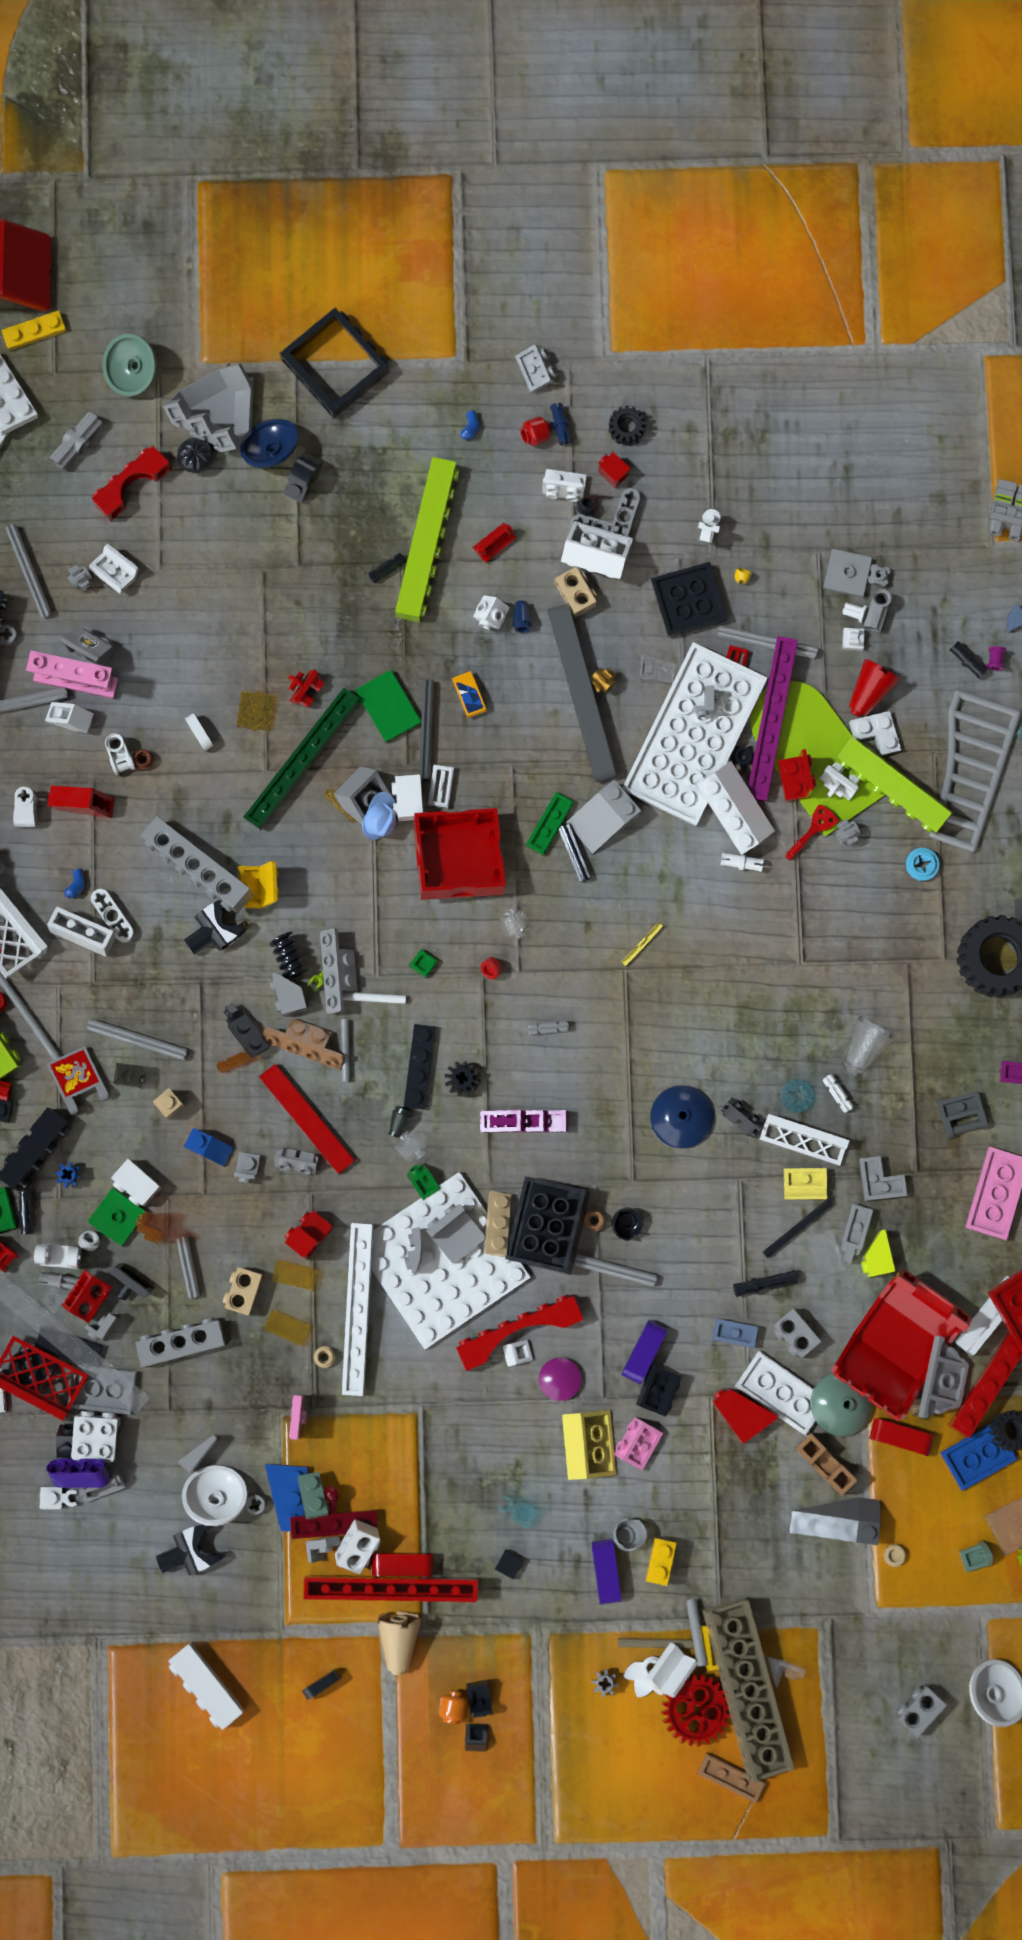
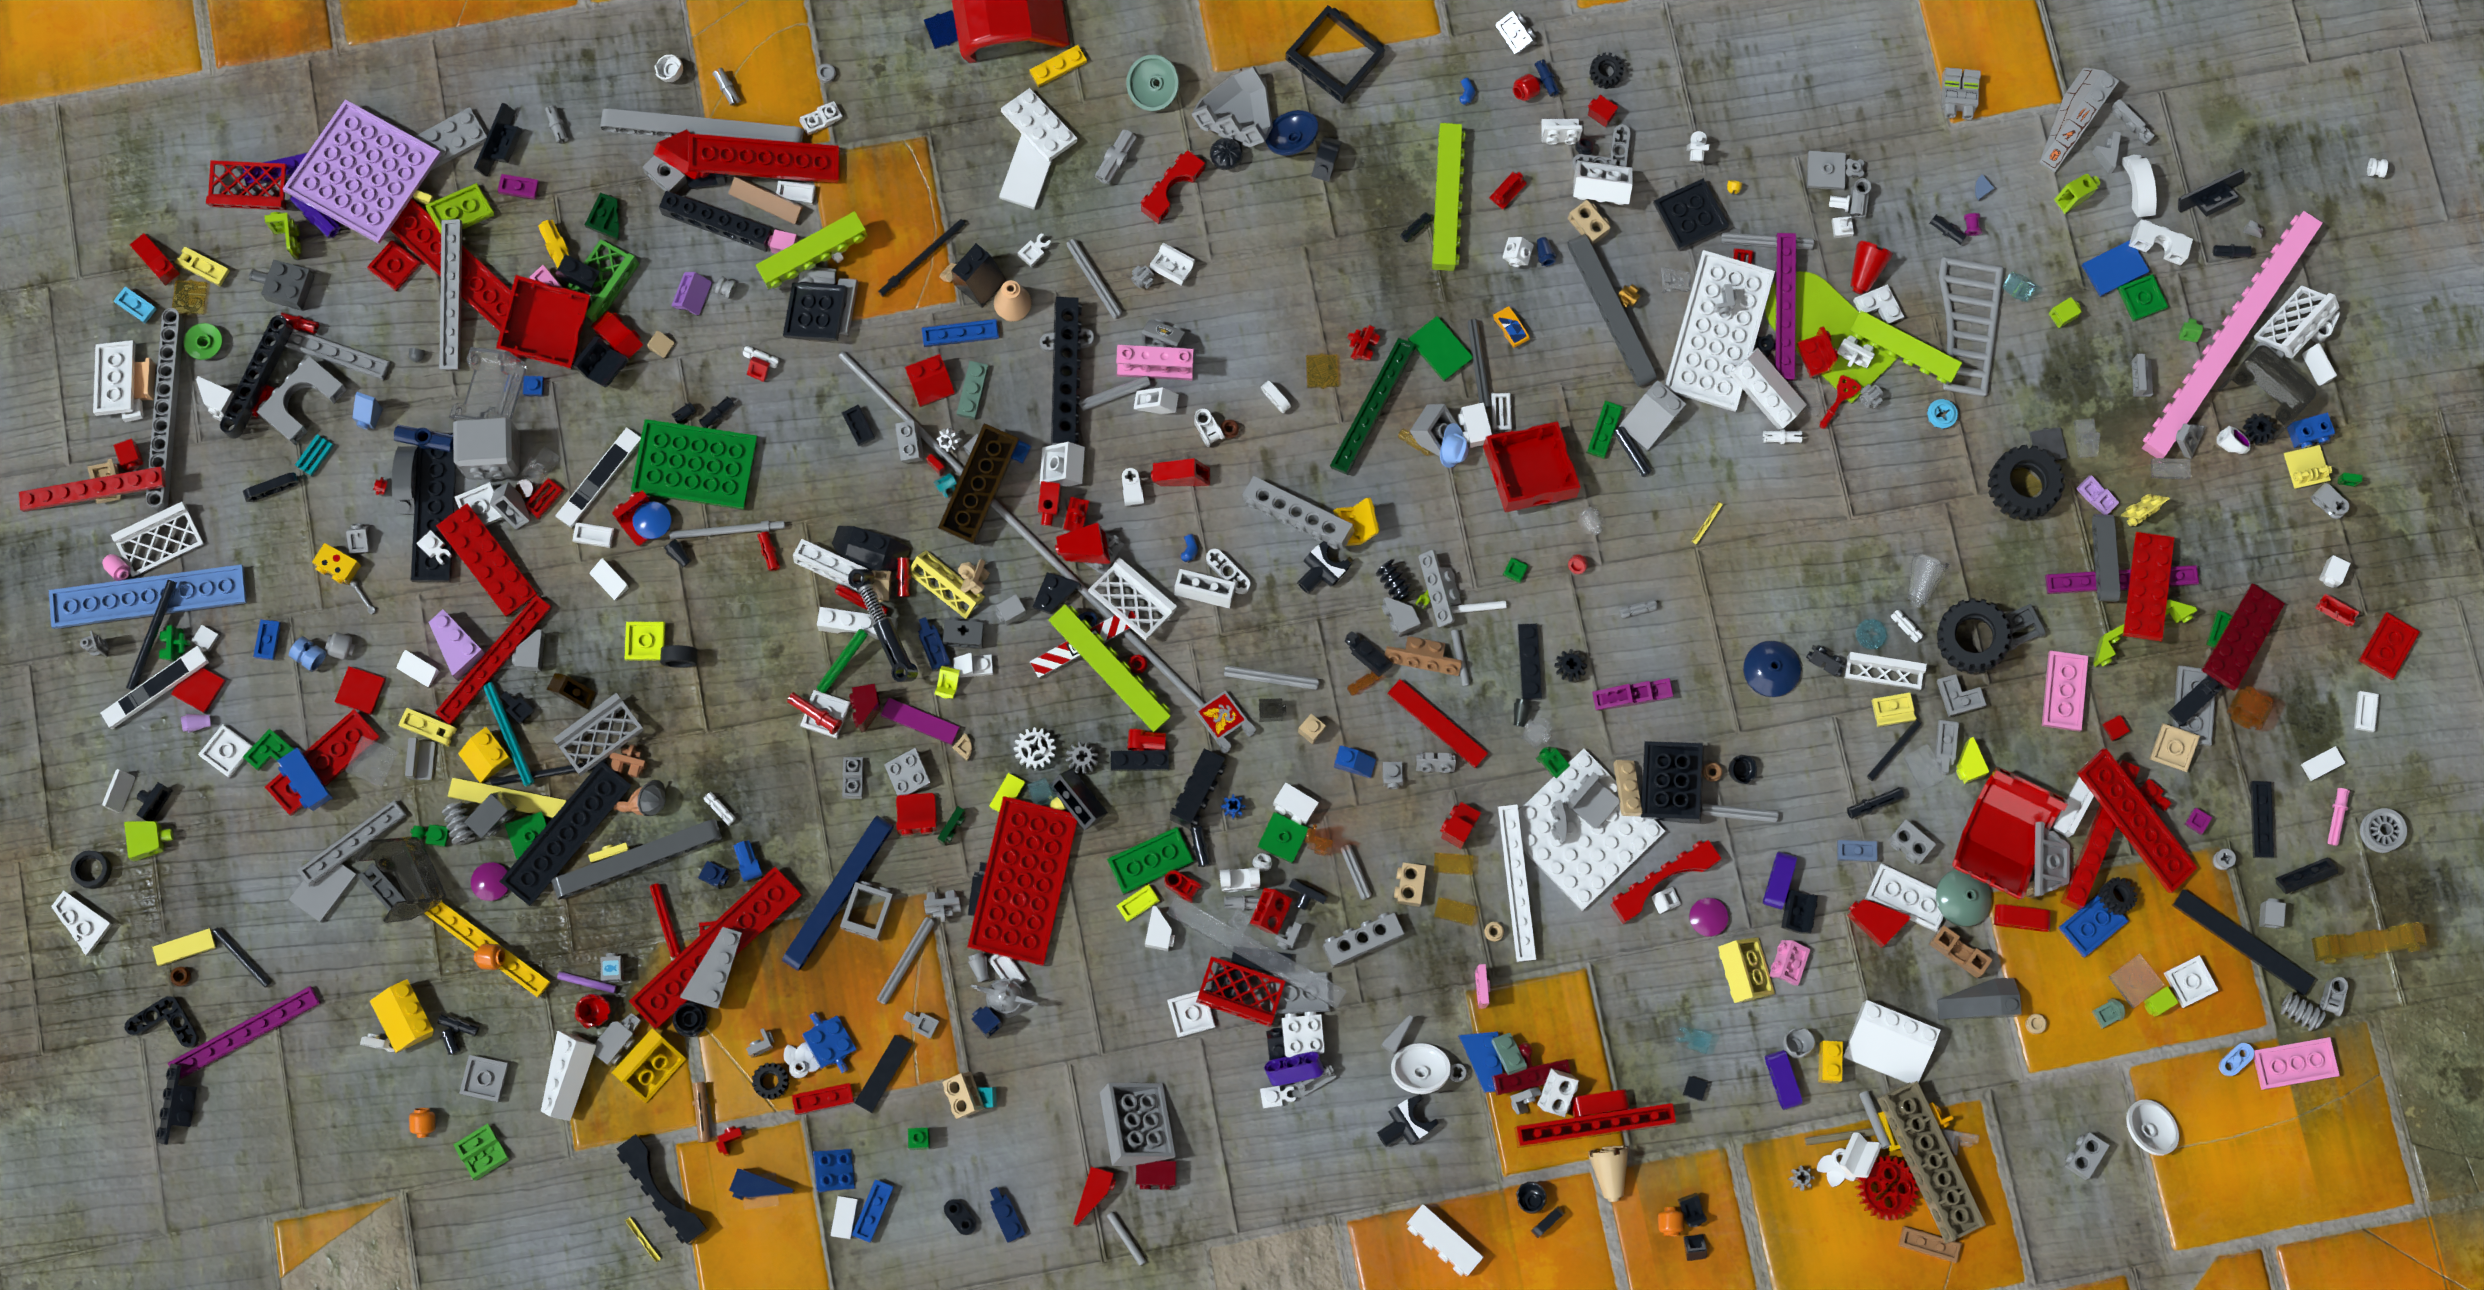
camera: 15 degrees left, 5 degrees down
none -> black hair [1516,1181,1547,1214]
none -> white slope [1843,1000,1940,1083]
none -> light orange bracket [1929,1102,1954,1130]
none -> black tyre [1937,598,2012,674]

